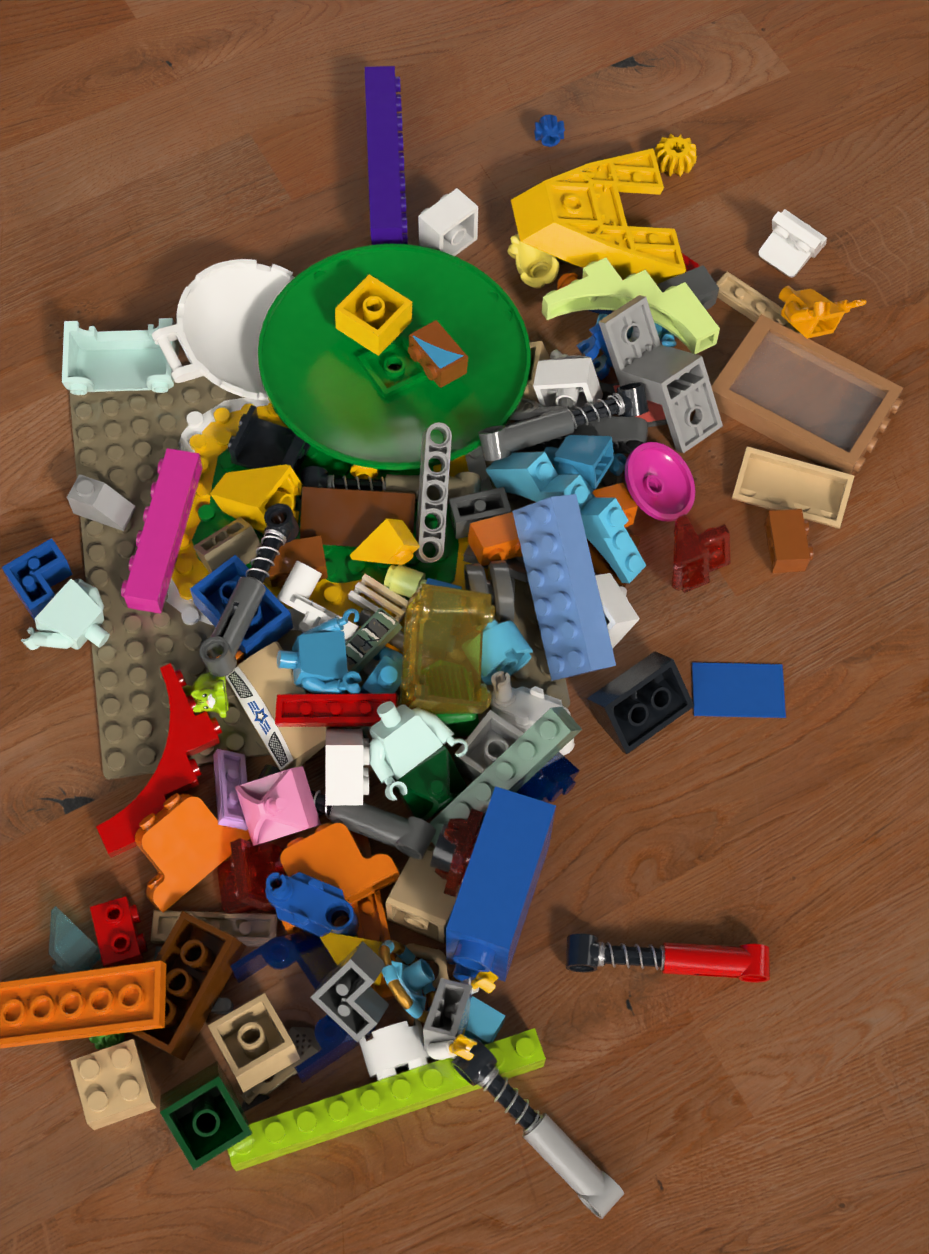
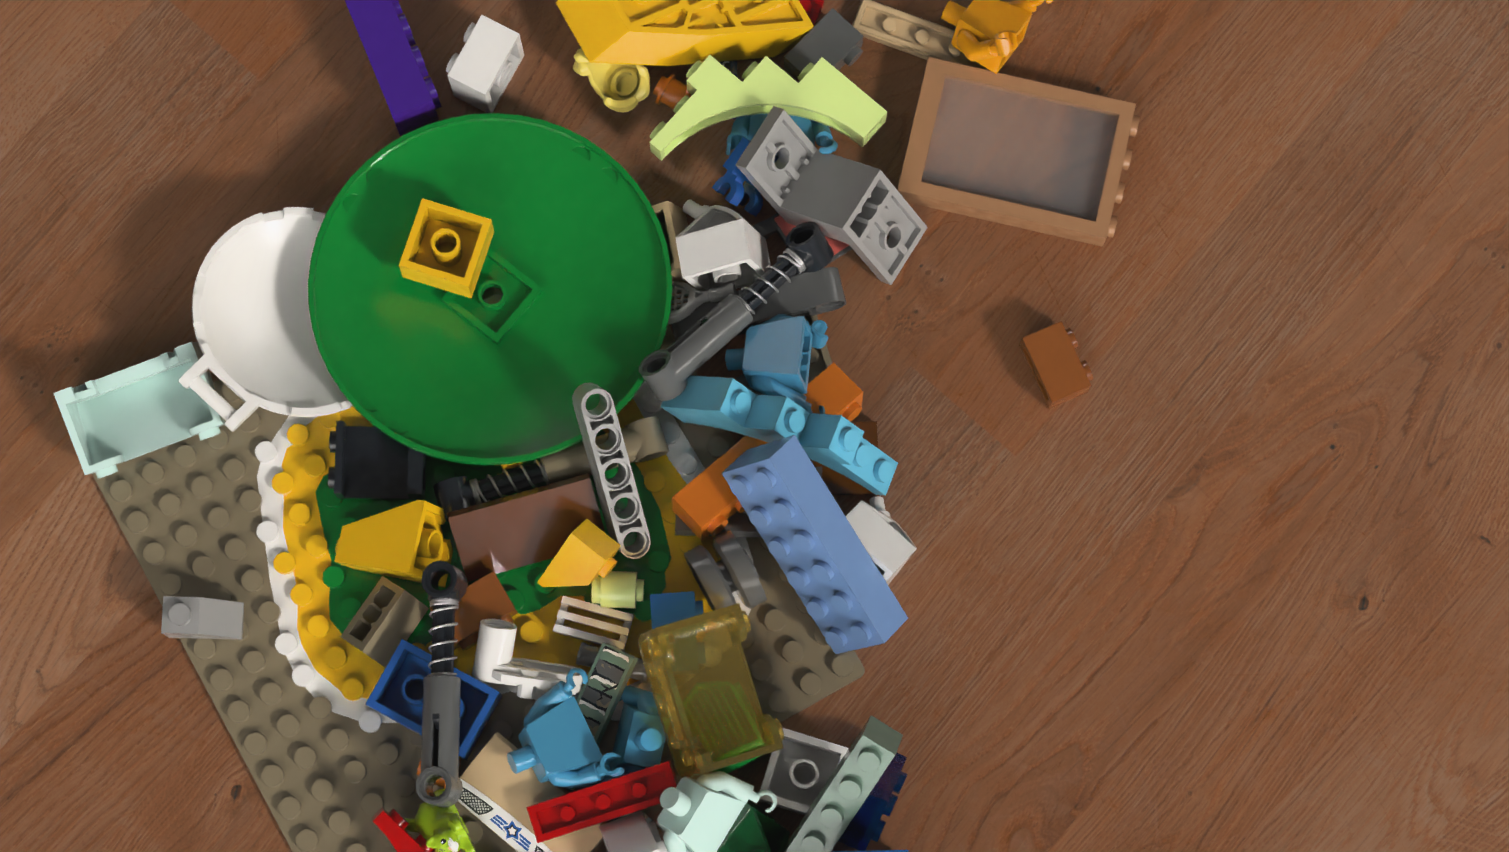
camera: 20 degrees left, 15 degrees up
blue brick [1,538,73,621] -> none
light aqua torso [21,579,110,650] -> none
dark pink brick [121,448,203,614] -> none
dark orange brick [408,320,468,388] -> none
dark grey brick [449,487,511,539] -> none
medium azure brick [462,620,533,685] -> none
white piece [490,671,575,756] -> none
black slope [587,651,694,754] -> none
dark pink dish [625,442,695,522] -> none
clear red piece [671,514,731,593] -> none
blue piece [692,662,786,718] -> none
tan slope [732,446,854,529] -> none

